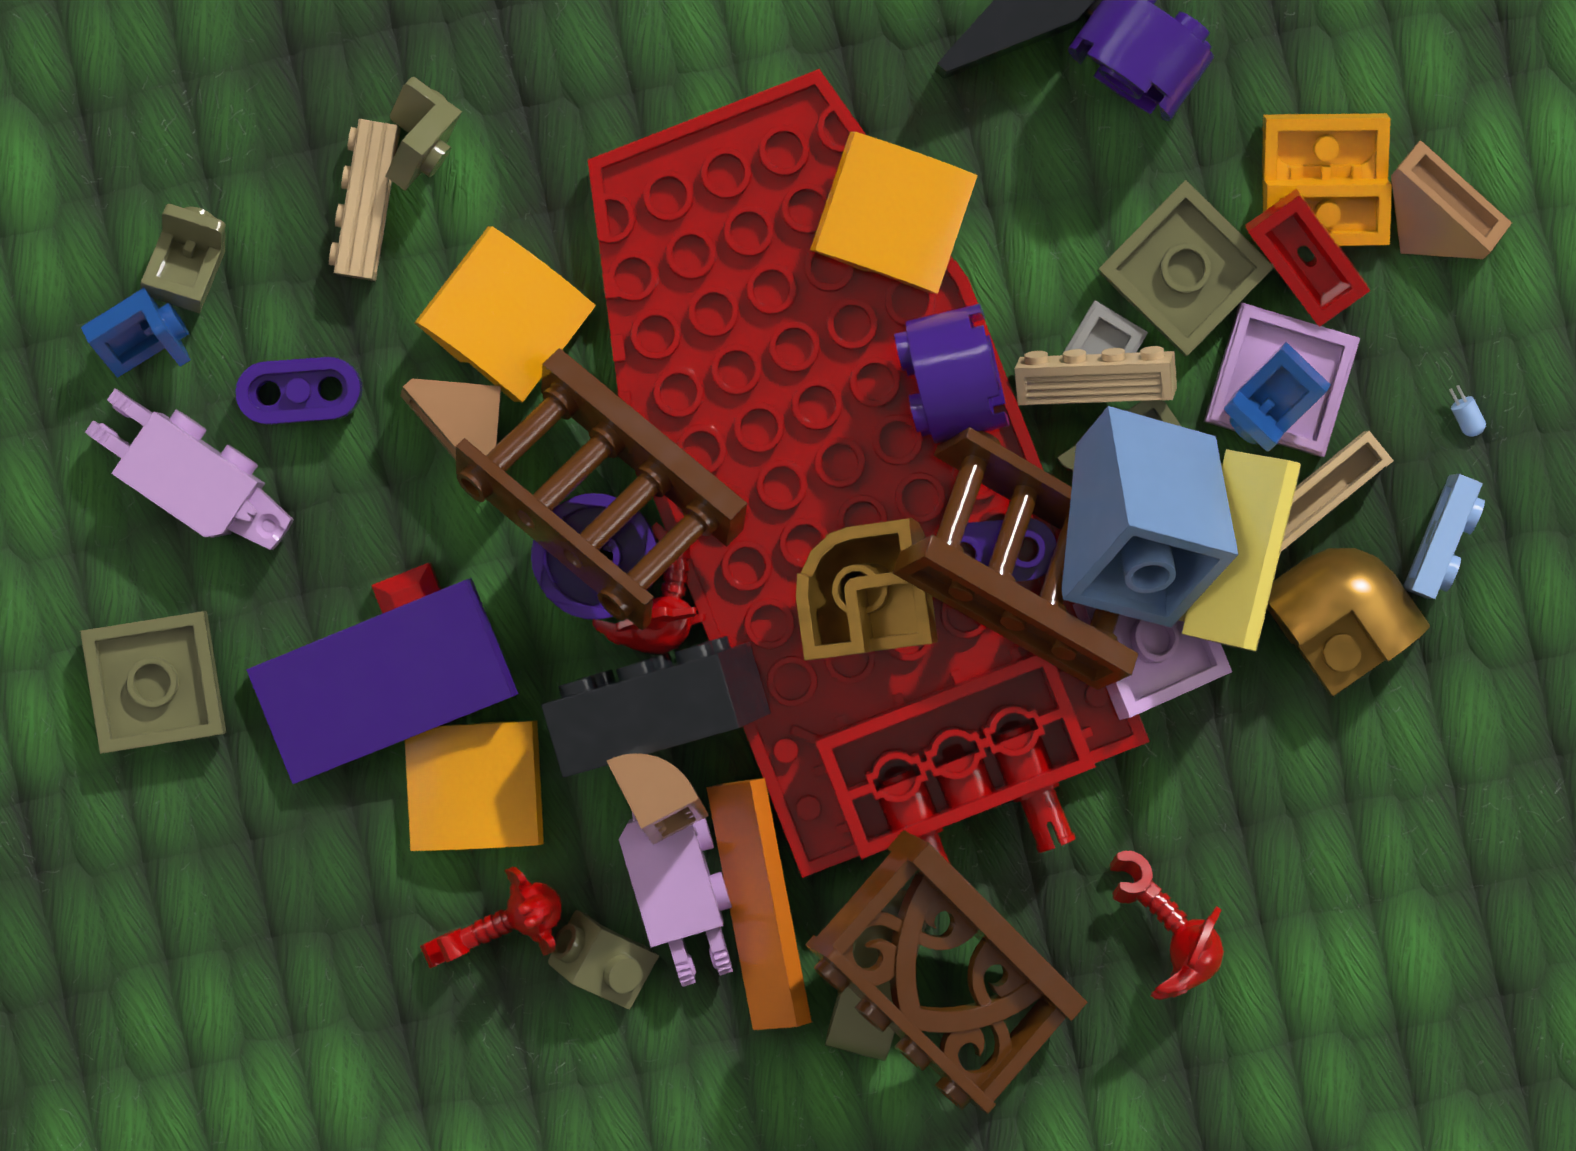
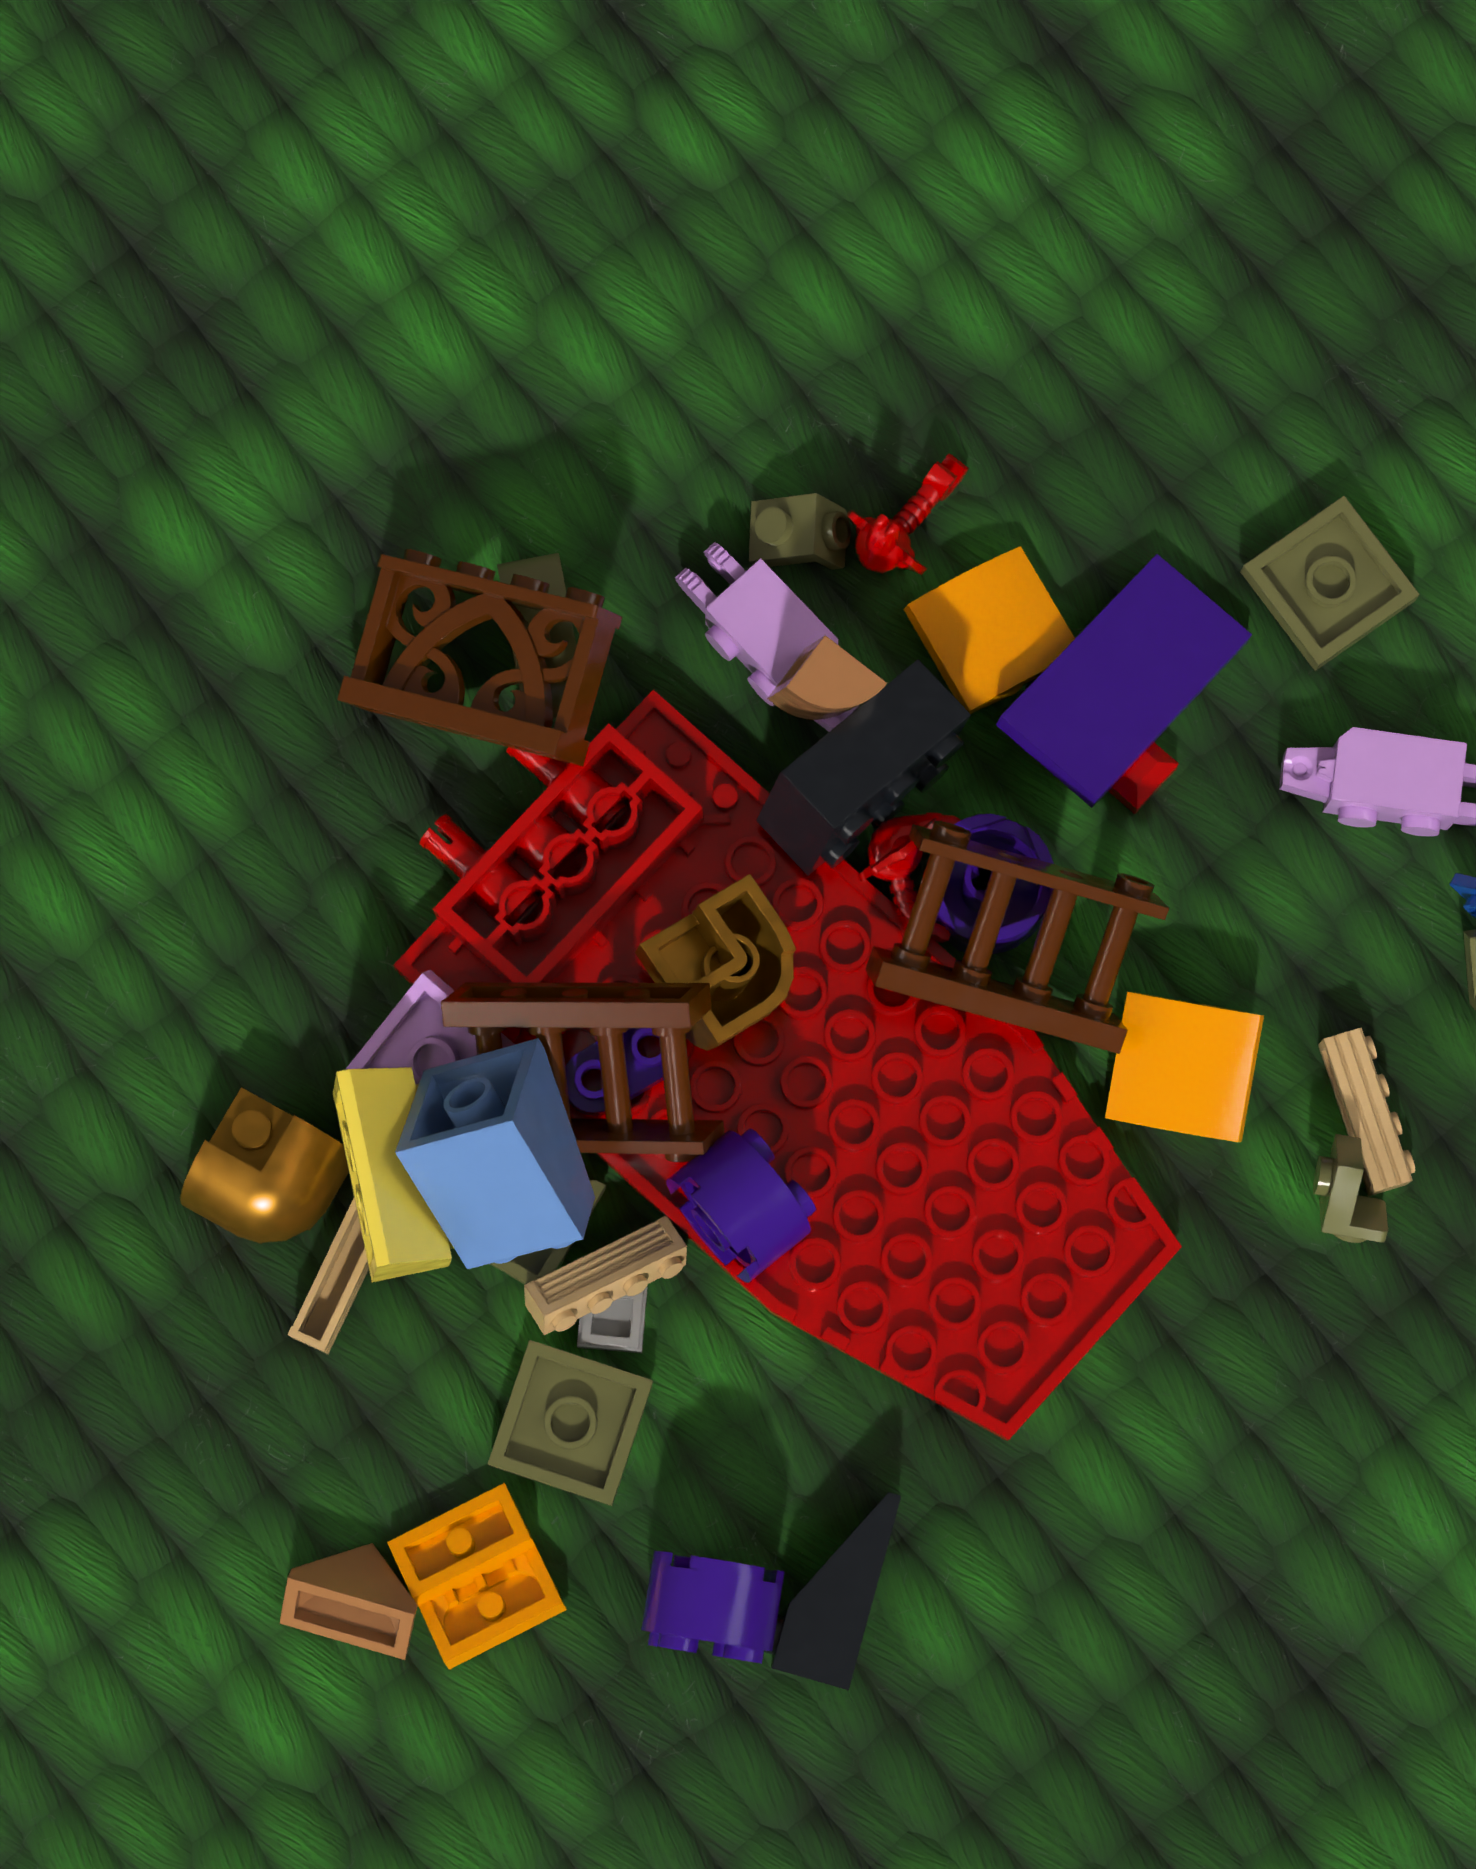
camera: 160 degrees right, 10 degrees down
dark purple plate [236,357,362,425] -> none
medium nougat slope [400,378,501,460] -> none
orange tile [706,778,812,1030] -> none
light orange slope [810,132,978,294] -> none
red piece [1110,851,1224,1000] -> none
lavender tile [1204,302,1360,457] -> none
blue bracket [1224,342,1331,451] -> none
red piece [1245,188,1370,327] -> none
light blue plate [1403,474,1485,599] -> none
light blue piece [1449,385,1486,437] -> none

